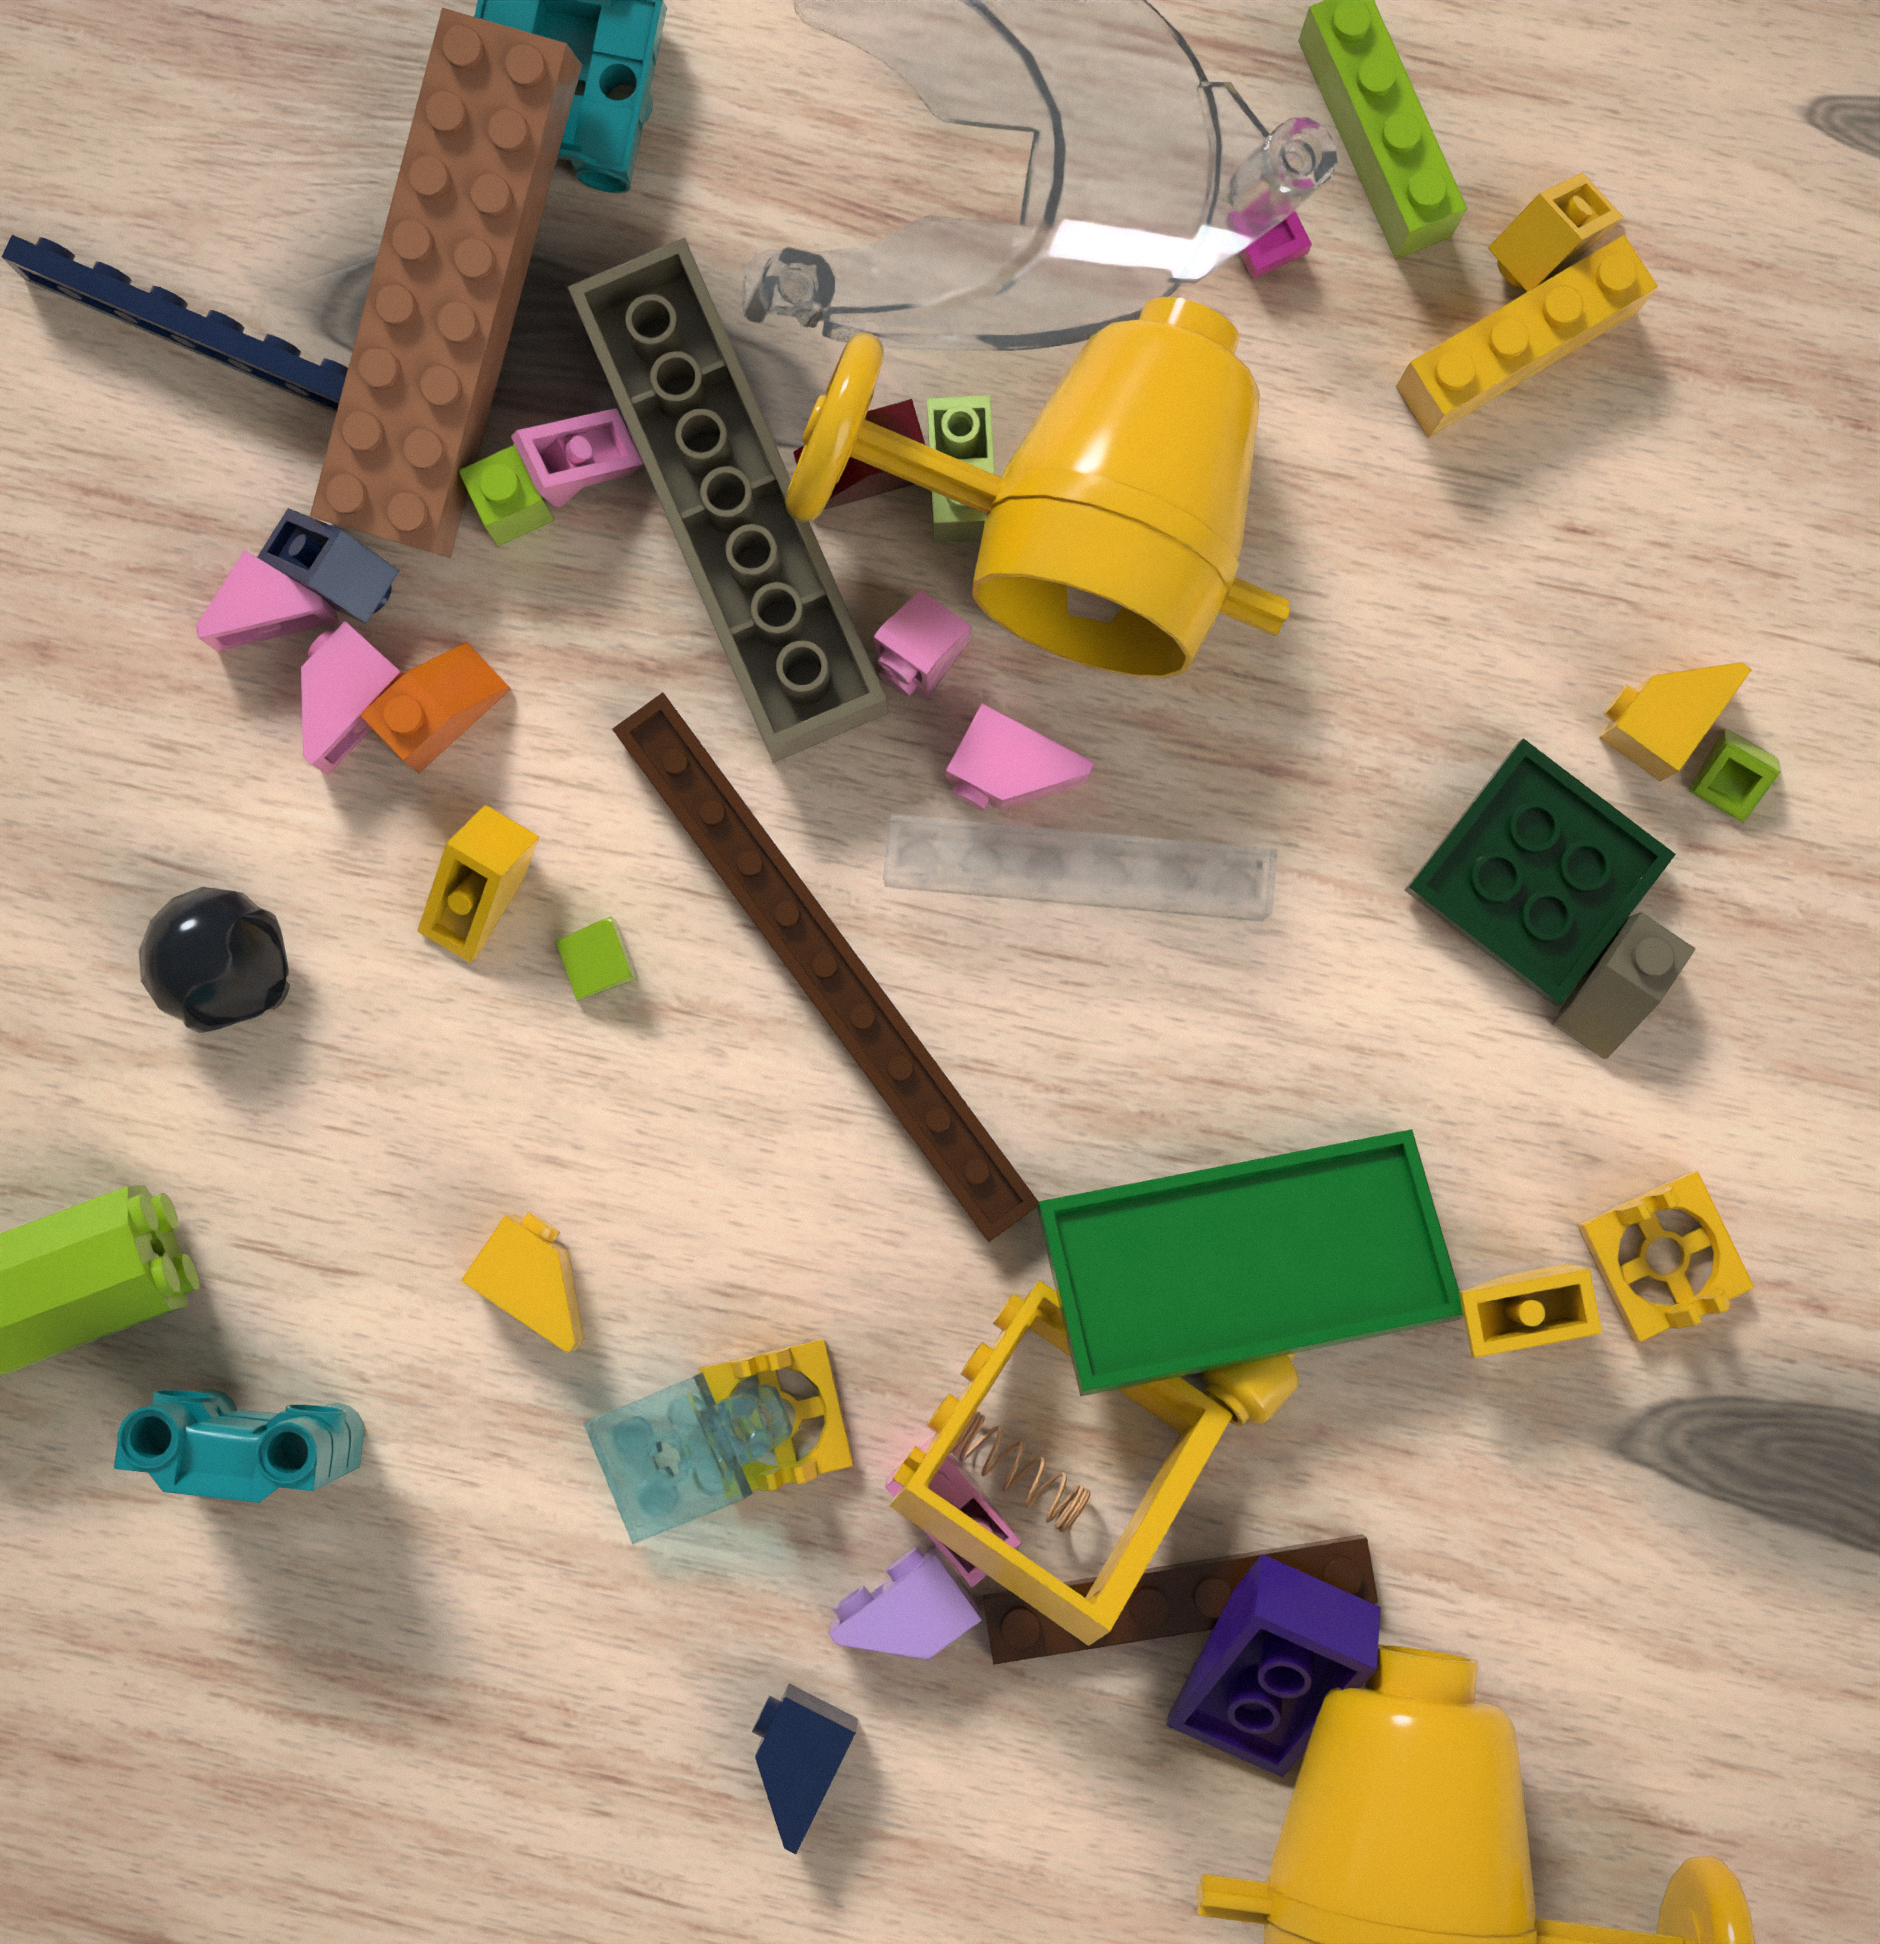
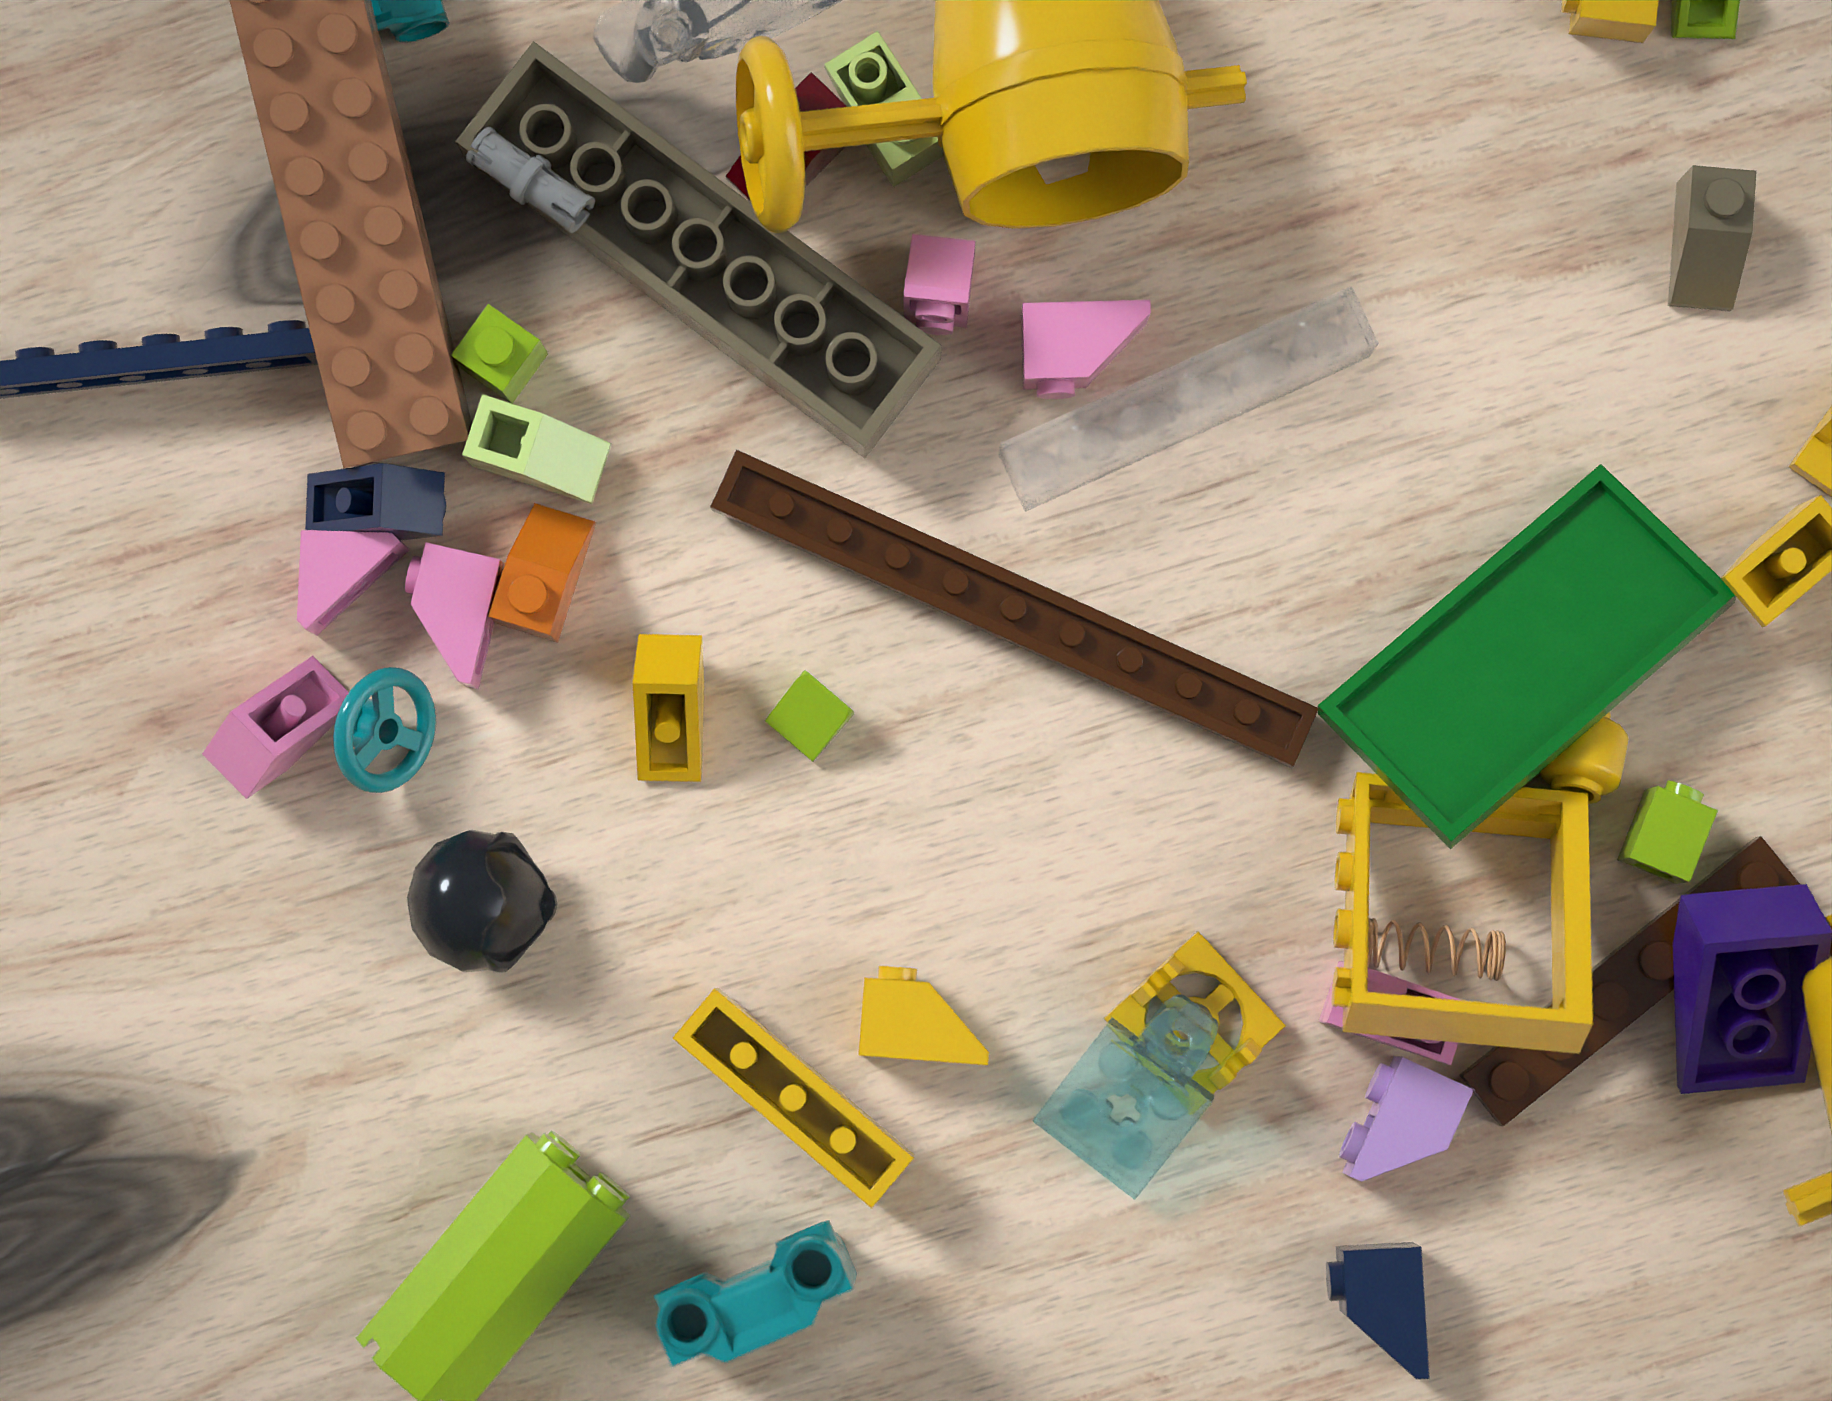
camera: 25 degrees left, 0 degrees up
bright pink slope [511,408,643,508] -> none
dark green plate [1404,738,1676,1006] -> none
none -> bright pink slope [202,656,349,799]
none -> teal piece [333,667,436,793]
none -> yellowish green slope [462,394,611,504]
none -> light grey pin [466,127,595,233]
none -> yellow brick [672,988,914,1209]
none -> lime brick [1617,781,1718,884]

